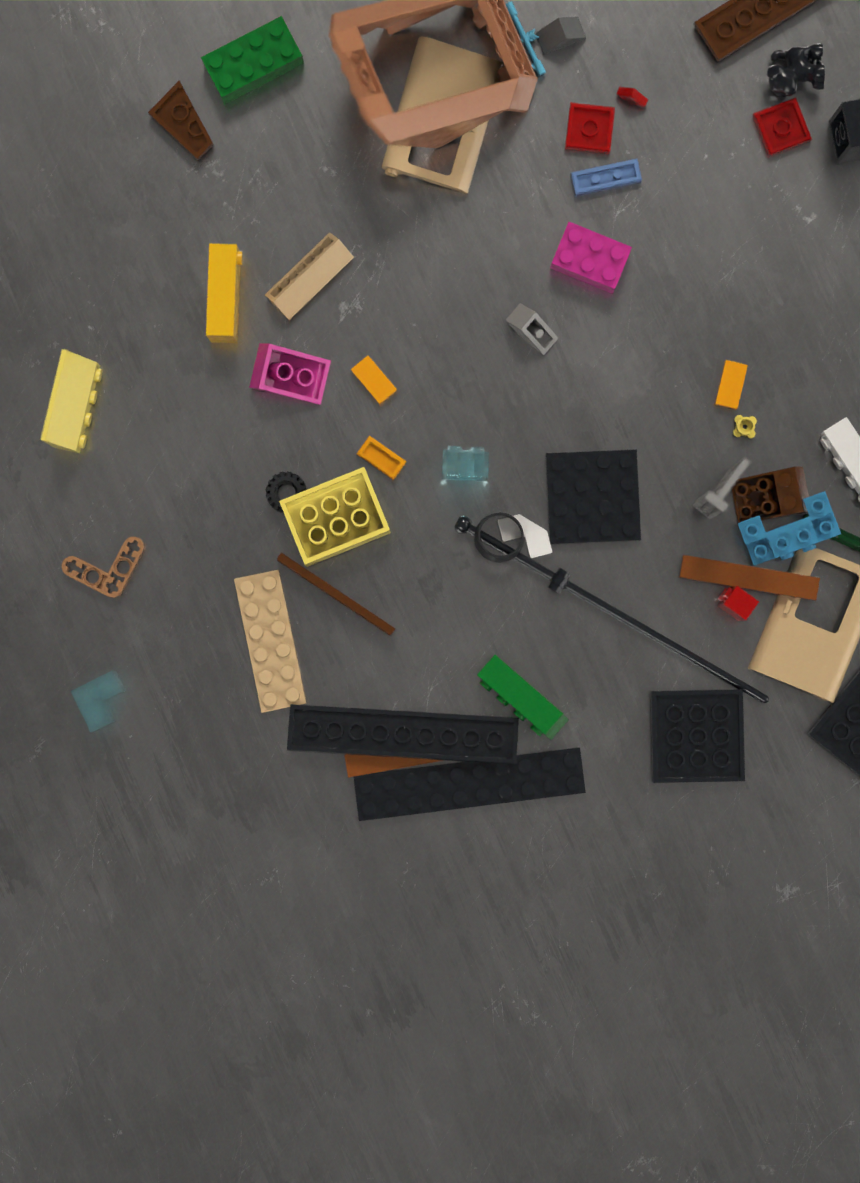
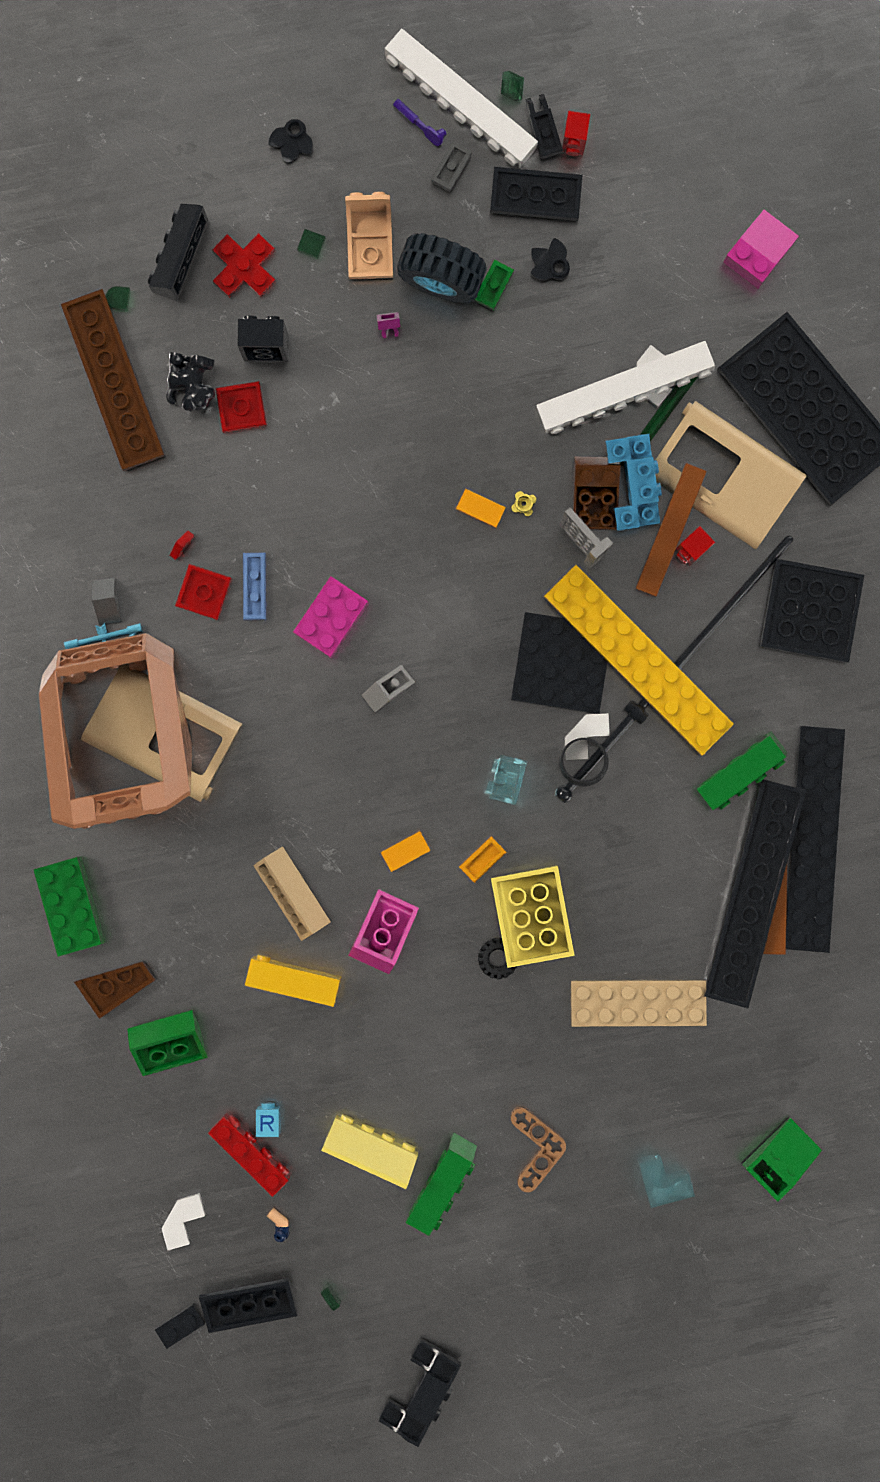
camera: 80 degrees left, 0 degrees up
reddish brown tile [277,553,396,636] -> none
none -> green slope [127,1010,208,1076]
none -> red brick [208,1113,290,1197]
none -> medium azure brick [256,1102,280,1137]
none -> green wedge [405,1133,477,1236]
none -> yellow plate [544,565,734,756]
none -> green slope [742,1118,822,1202]

